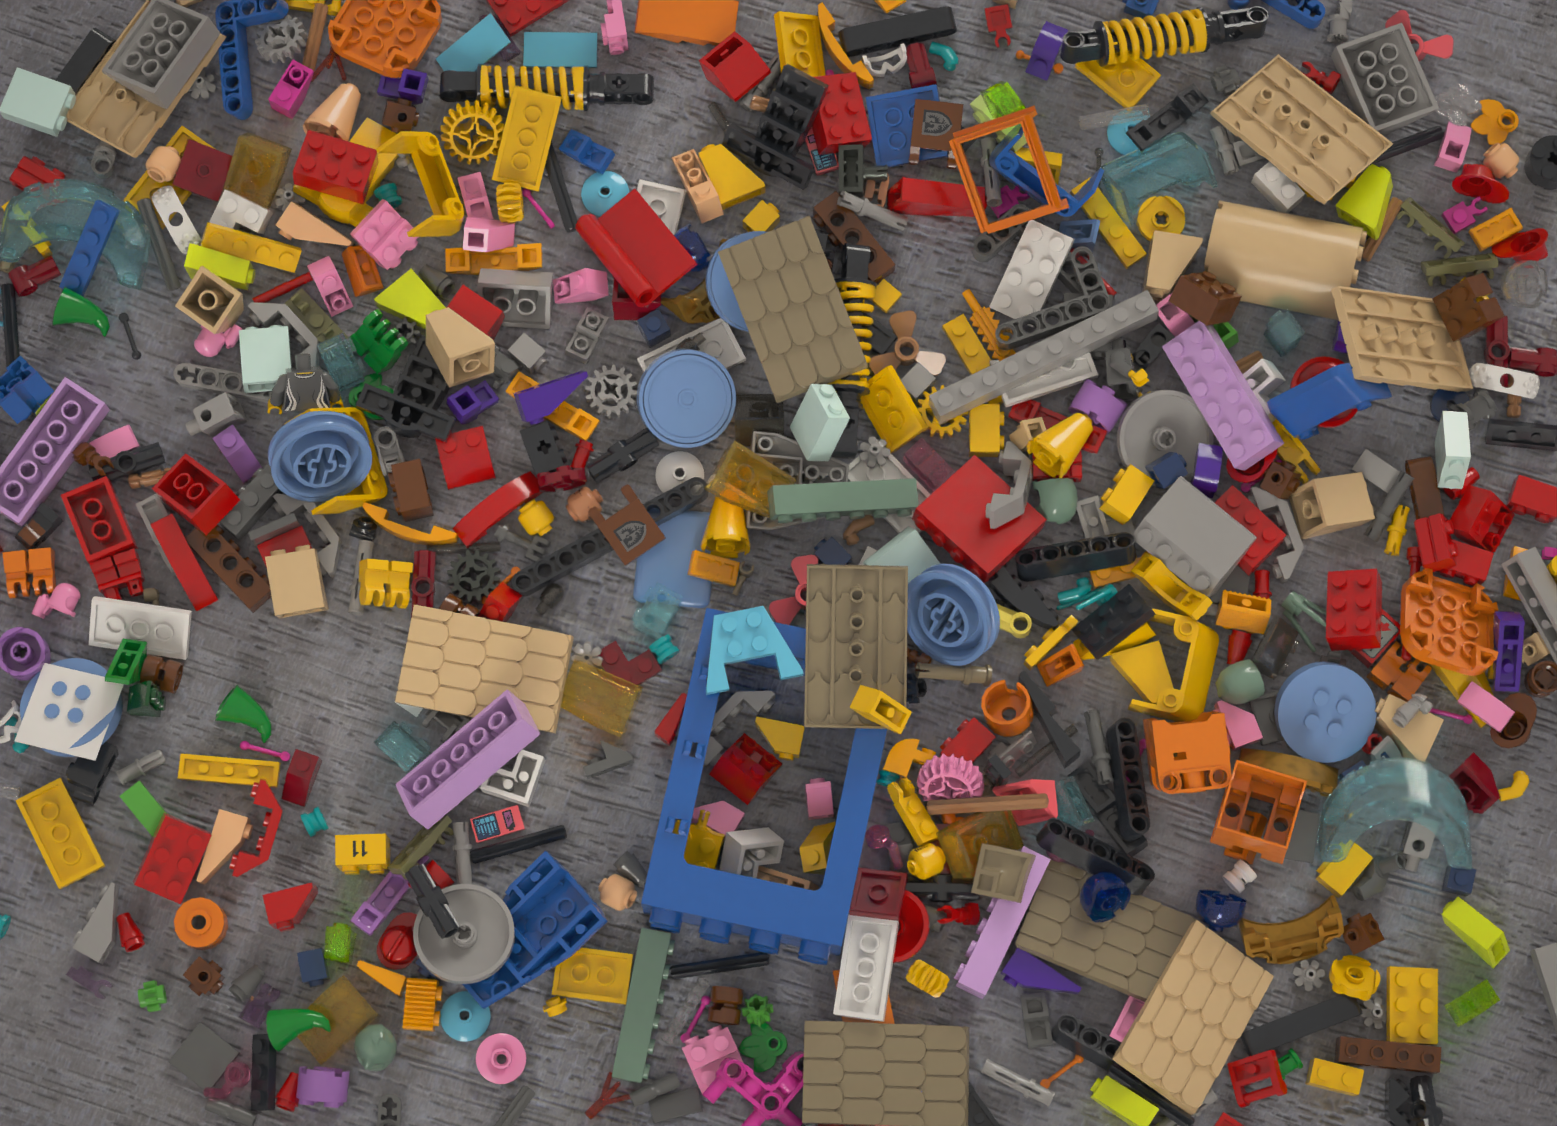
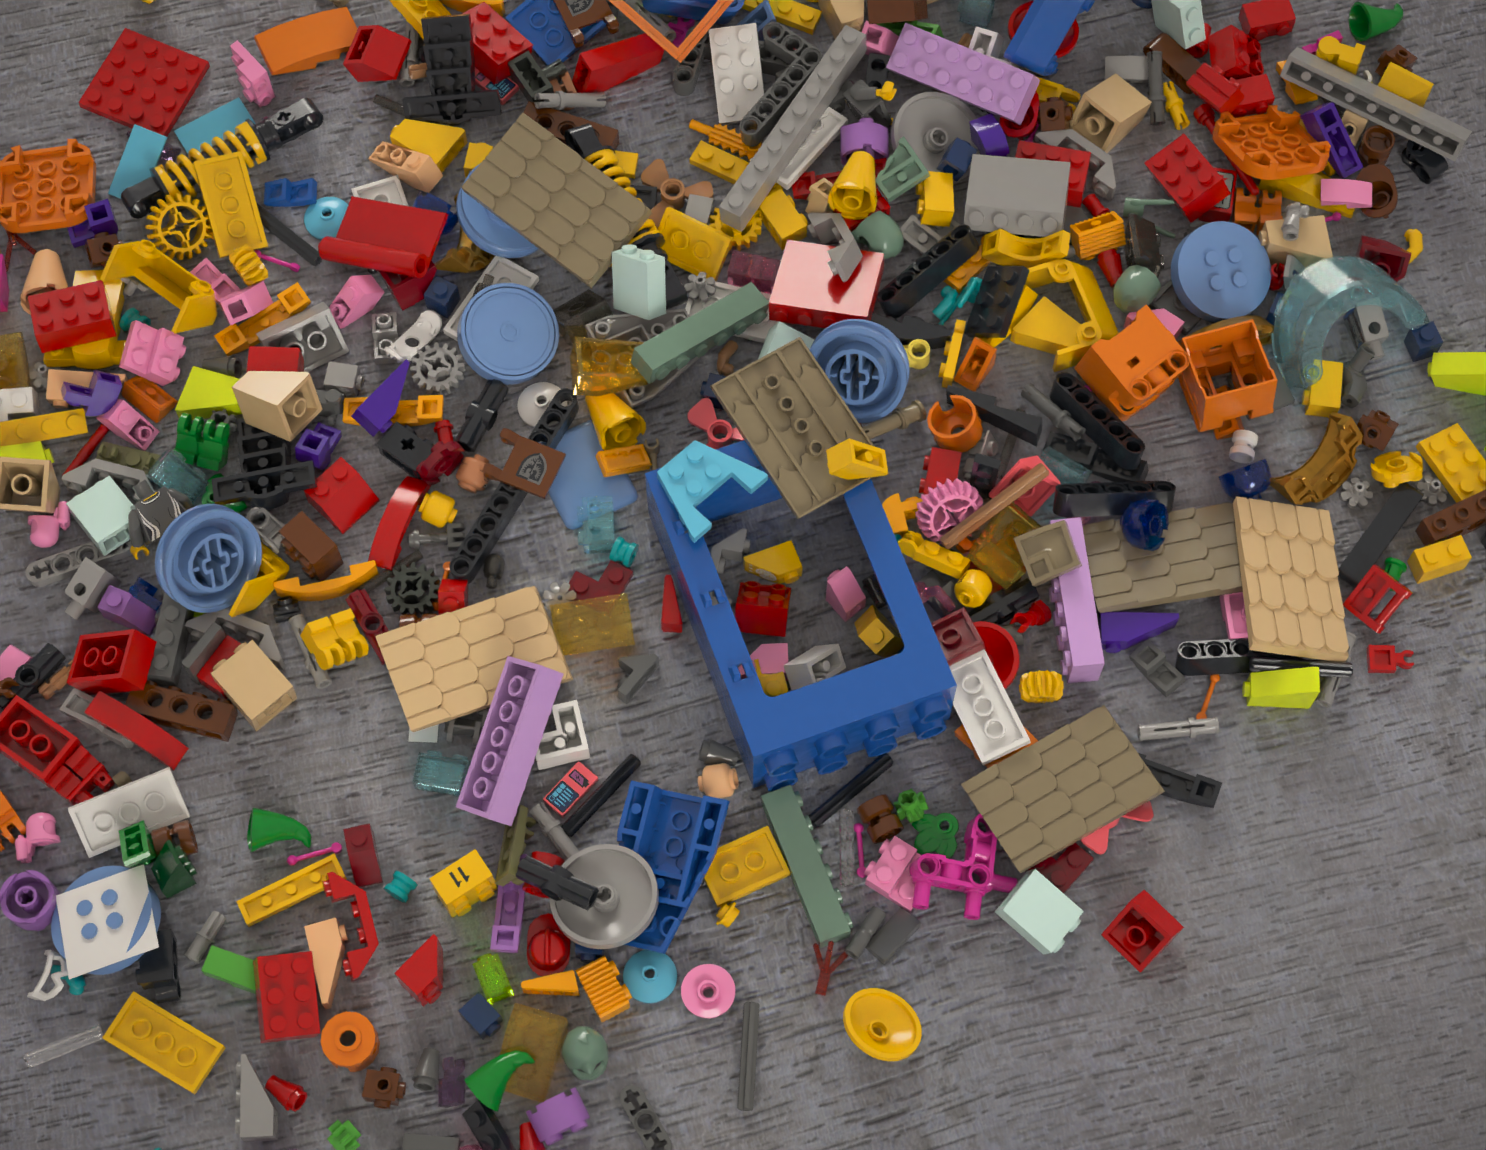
camera: 30 degrees left, 10 degrees down
none -> dark purple brick [61,370,122,416]
none -> clear blue slope [128,577,162,611]
none -> white piece [384,310,442,363]
none -> sand green wing [876,136,930,203]

